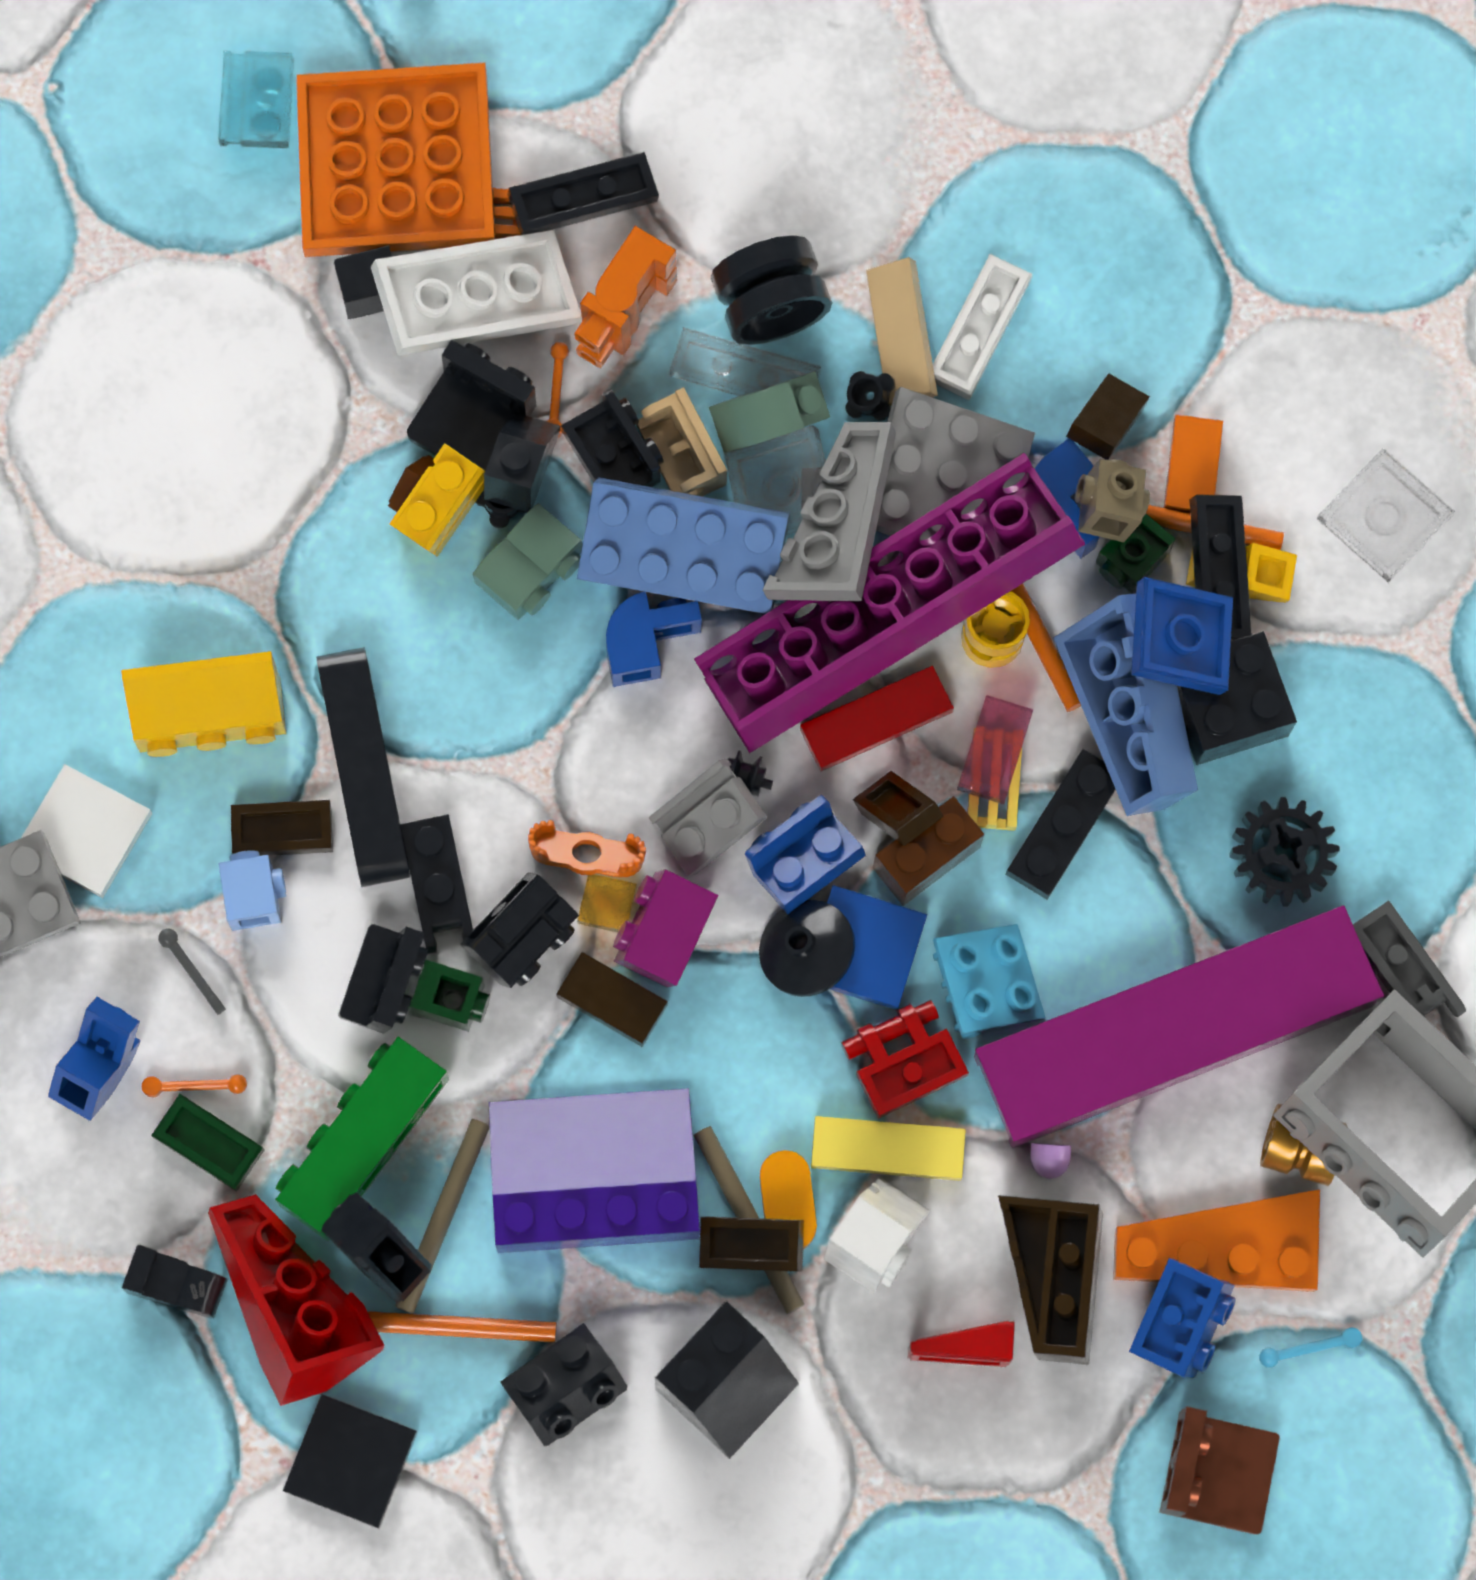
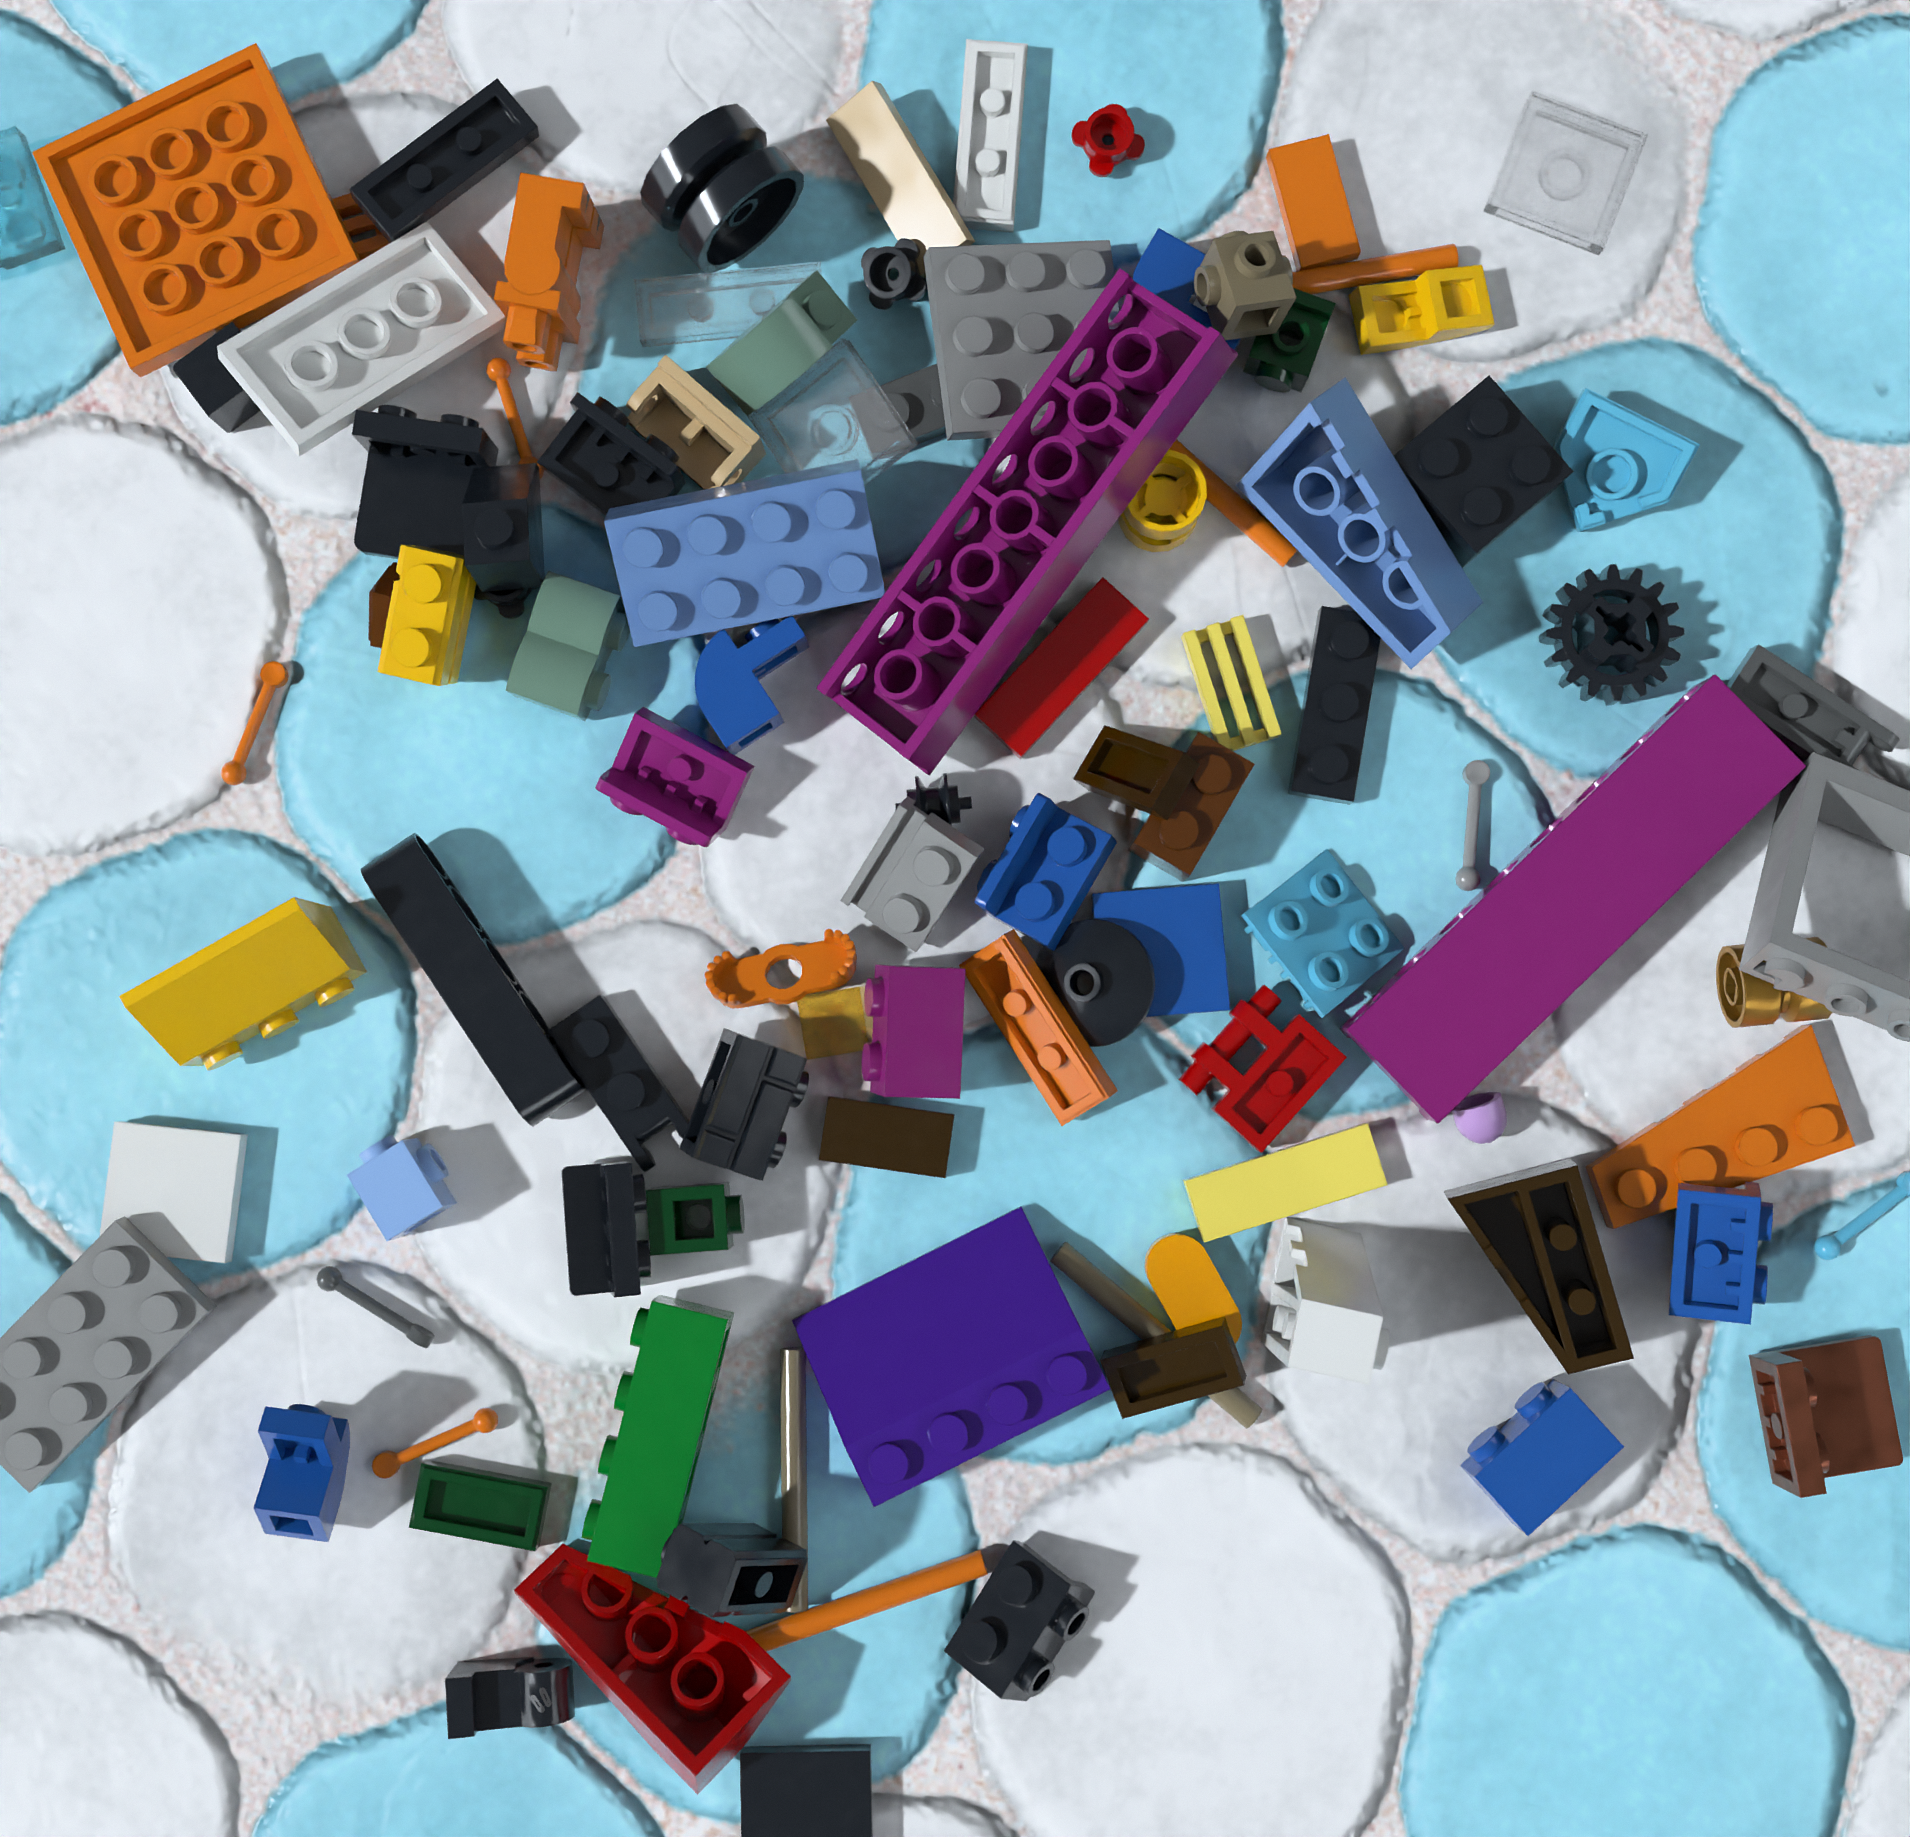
camera: 15 degrees left, 10 degrees up
dark brown tile [231,800,333,856] -> none
black slope [655,1301,799,1459] -> none
light grey wing [762,422,896,601] -> none
red slope [907,1321,1015,1367] -> none
clear pink tile [957,695,1033,805] -> none
dark brown tile [1066,373,1150,460] -> none
blue tile [1131,577,1233,695] -> none
black plate [1189,495,1251,641] -> none
none -> orange hinge [221,661,289,785]
none -> magenta bracket [595,707,755,847]
none -> orange tile [959,929,1118,1126]
none -> red plate [1071,104,1145,177]
none -> light grey hinge [1455,760,1490,891]
none -> blue brick [1460,1379,1624,1536]
none -> medium azure plate [1552,388,1700,532]

